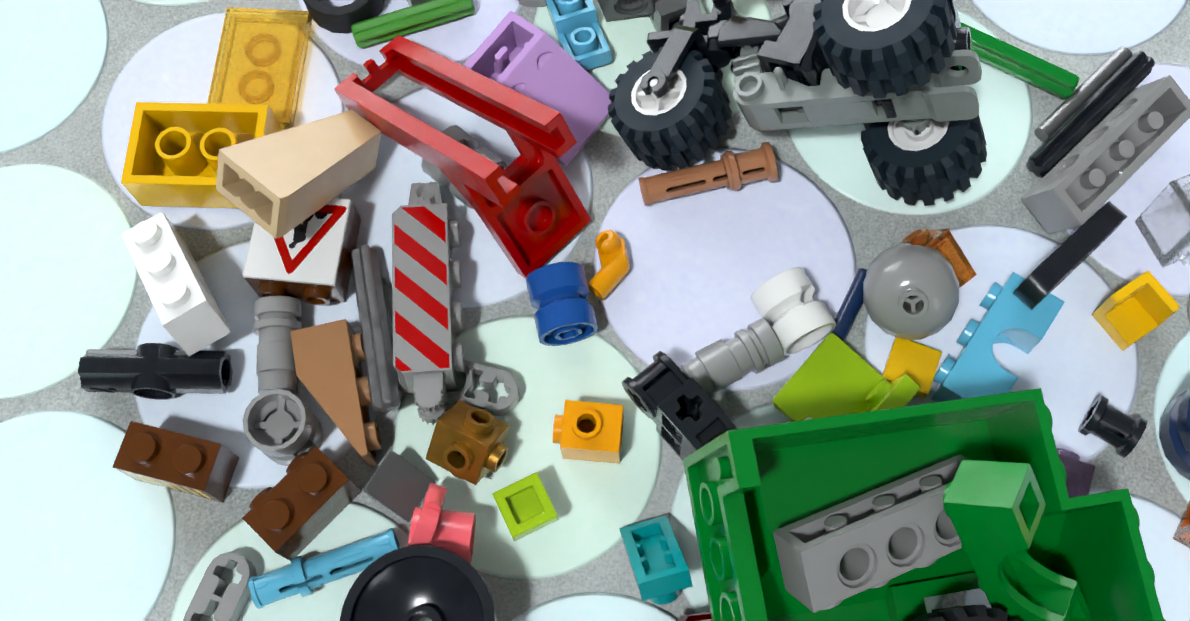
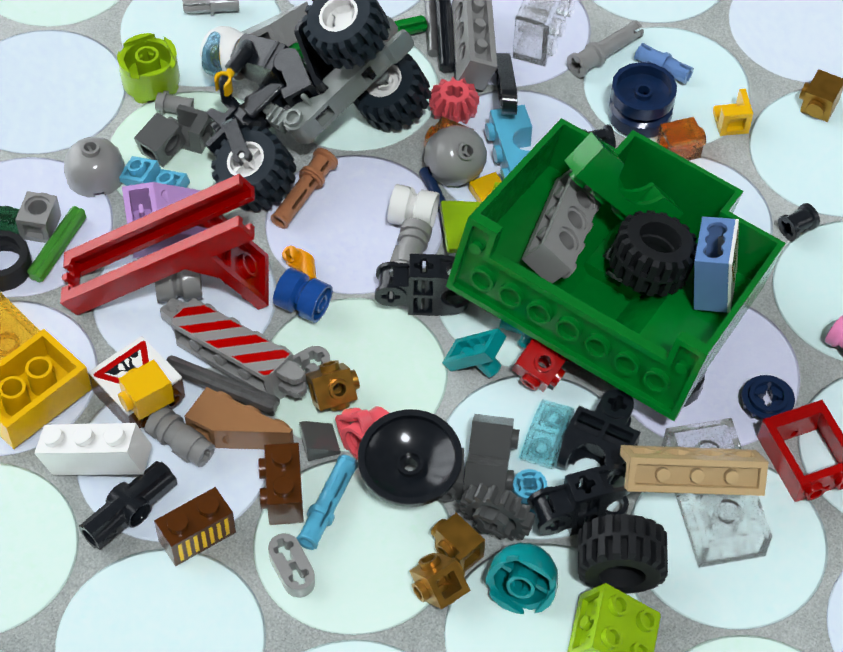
camera: 55 degrees left, 15 degrees down
tan slope [216,110,382,239] -> none
light grey wheel [242,389,323,466] -> none
lime tile [492,472,559,541] -> none
light orange brick [553,400,624,464] -> none
yellow panel [1092,270,1180,351] -> none
none -> yellow brick [118,359,175,421]
none -> coral gear [429,76,479,125]

